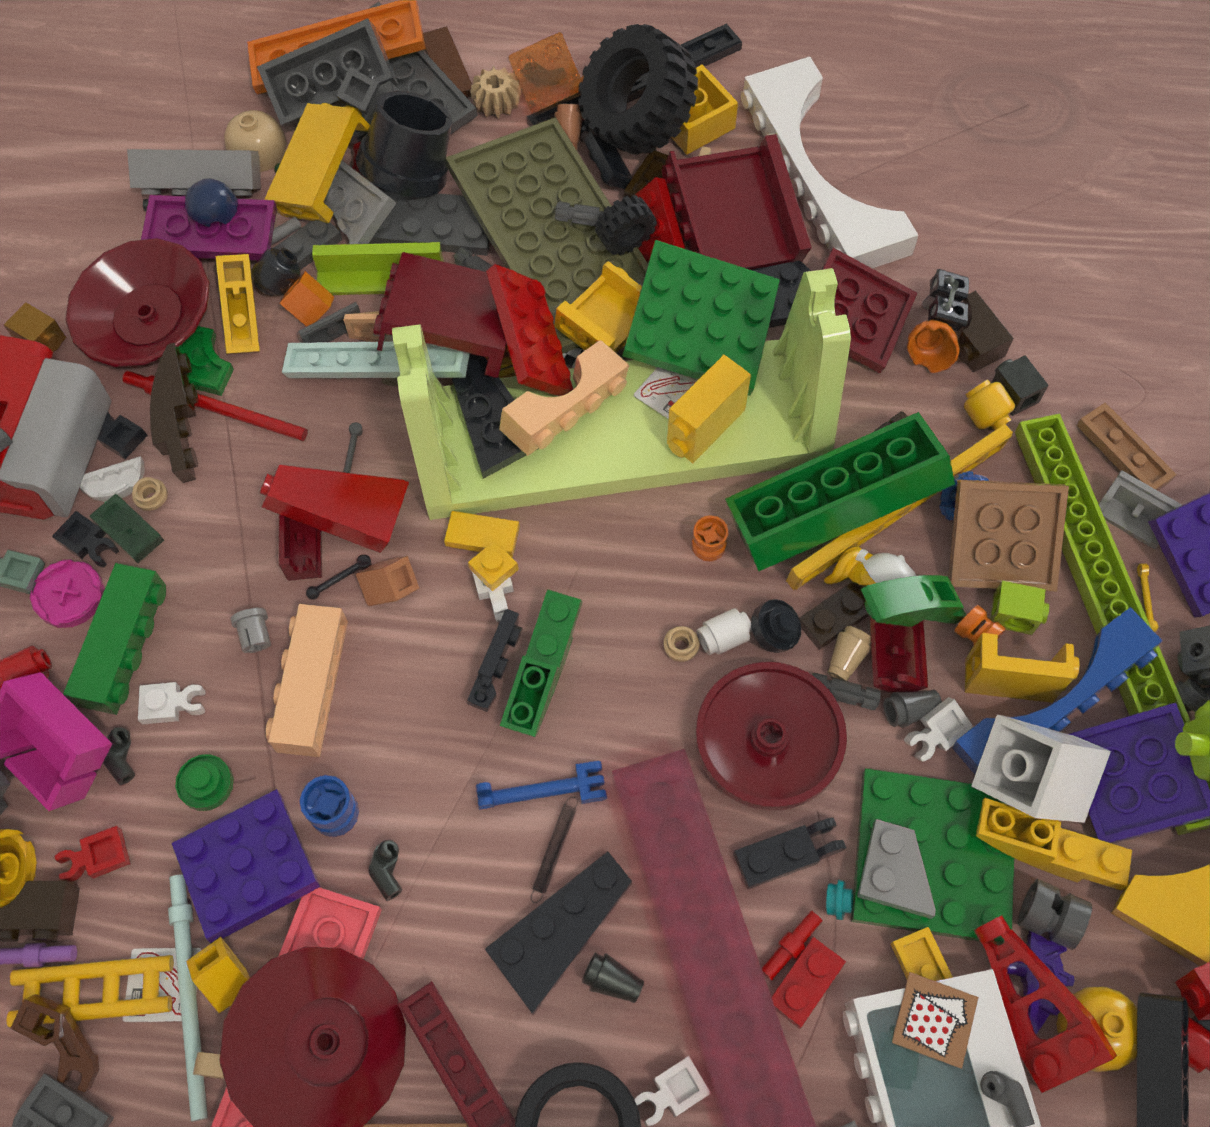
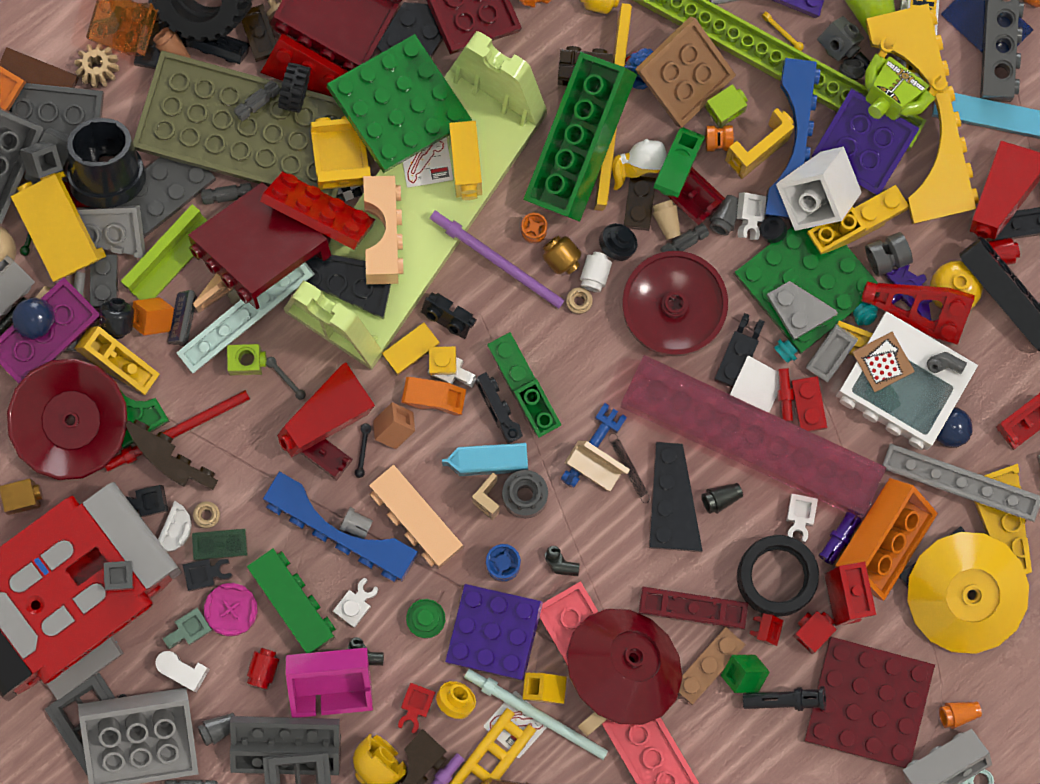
camera: 50 degrees left, 15 degrees up
none -> lime brick [227,344,267,376]
none -> blue arch [263,471,418,582]
none -> orange slope [401,377,466,415]
none -> black hinge [421,292,477,339]
none -> medium lavender bar [429,210,564,309]
none -> yellow plate [436,681,476,719]
none -> medium azure piece [442,443,528,476]
none -> tan panel [472,473,500,520]
none -> dark grey piece [502,470,548,519]
none -> pearl gold head [543,235,581,275]
none -> tan panel [564,441,630,492]
none -> white sticker [729,356,780,417]
none -> black tile [760,216,787,243]
none -> light grey tile [806,324,858,383]
none -> teal plate [853,302,878,326]

